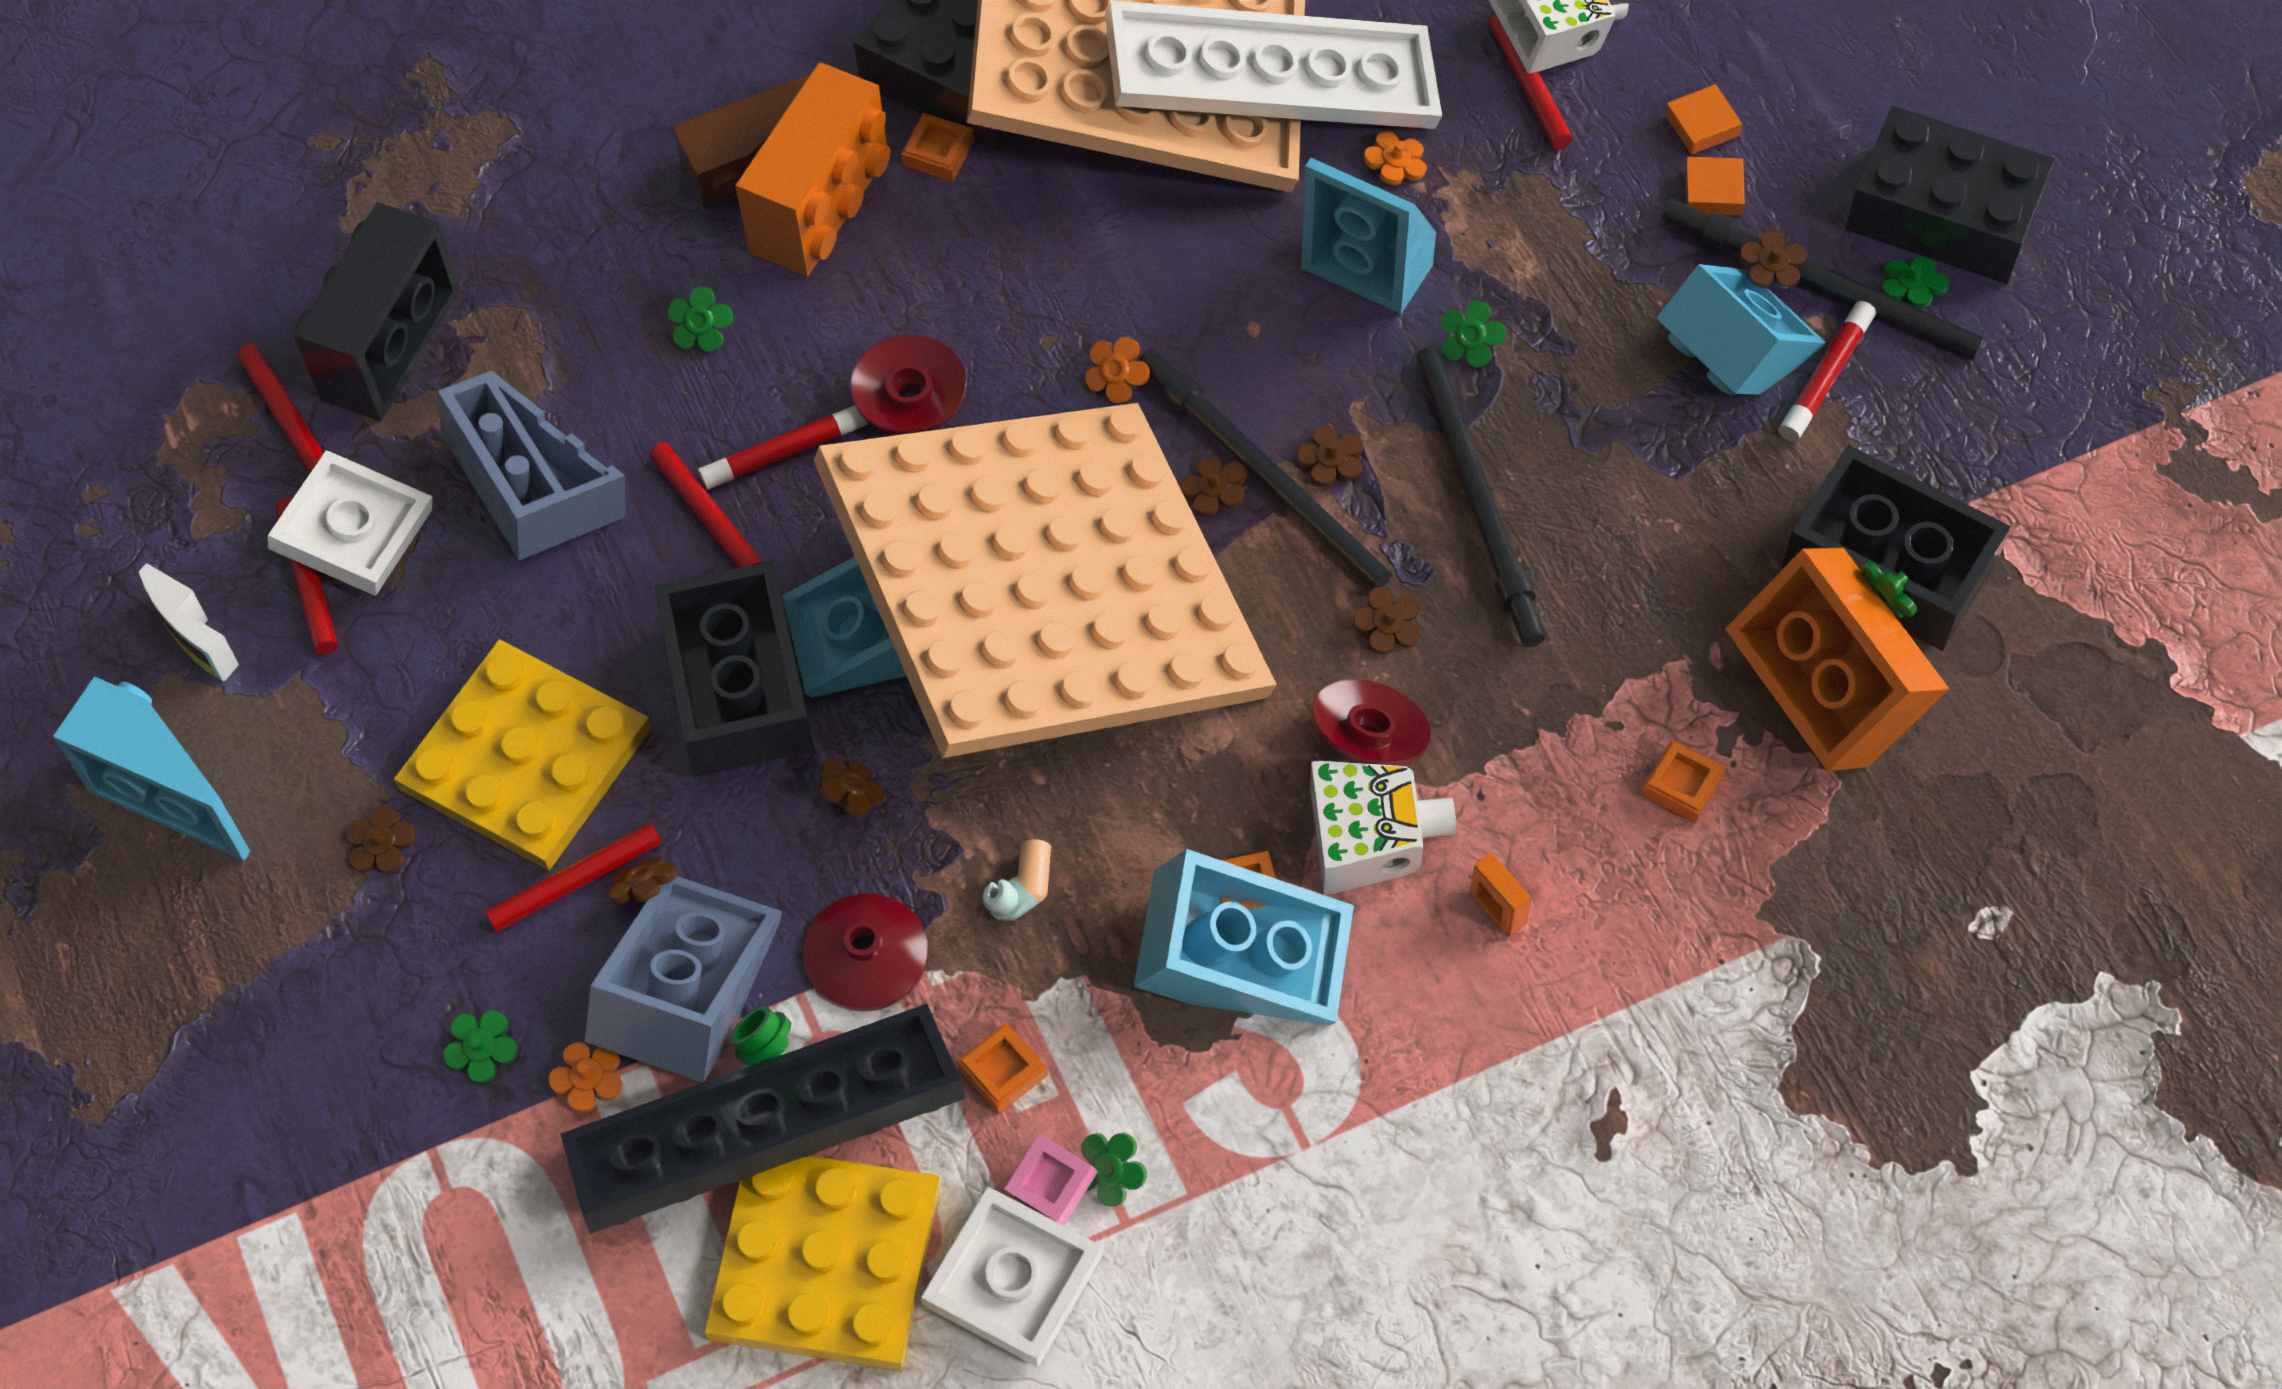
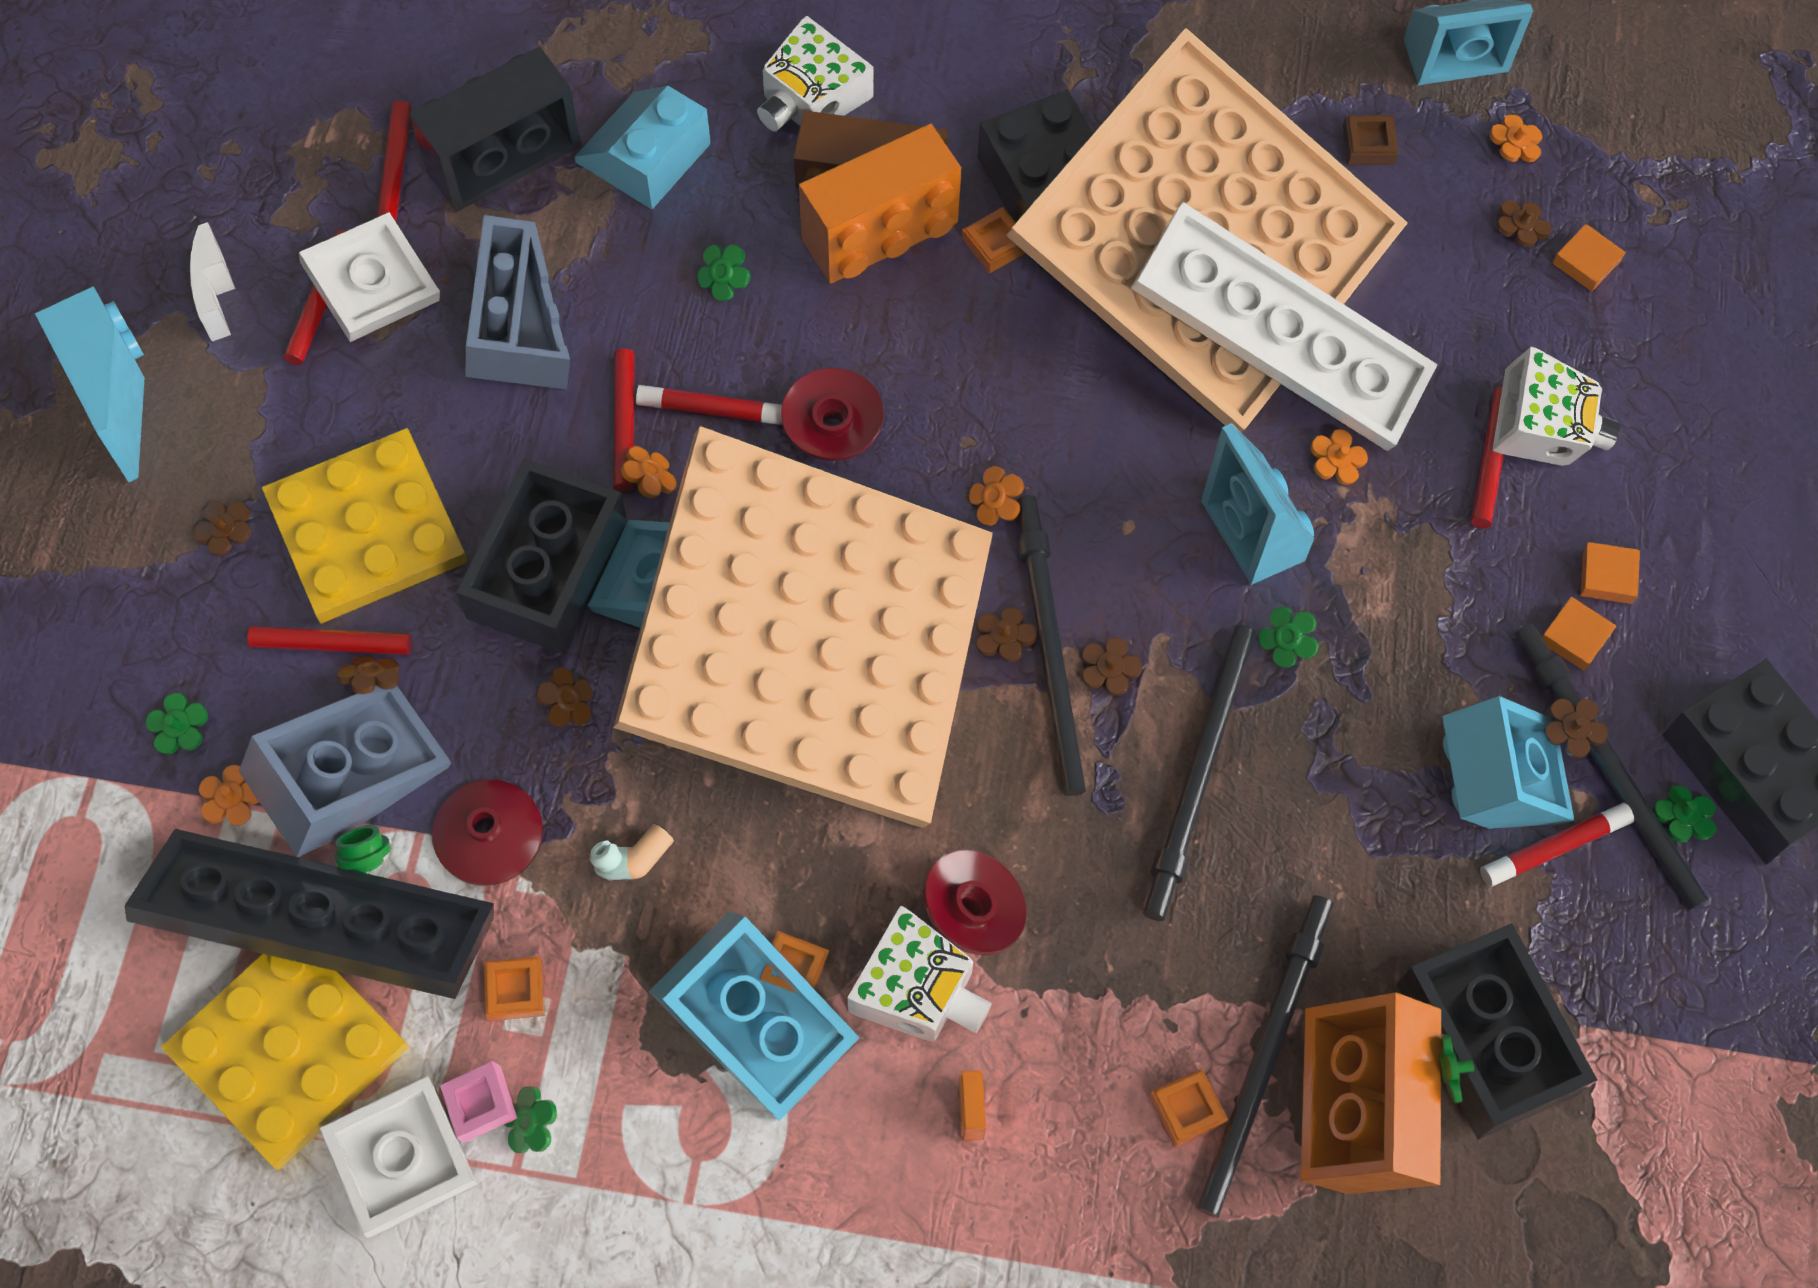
camera: 30 degrees right, 5 degrees up
reddish brown plant [1353,587,1421,654] -> none
none -> medium azure slope [574,86,711,209]
none -> orange plant [621,446,676,499]
none -> white torso [757,16,873,131]
none -> black bar [1197,895,1334,1218]

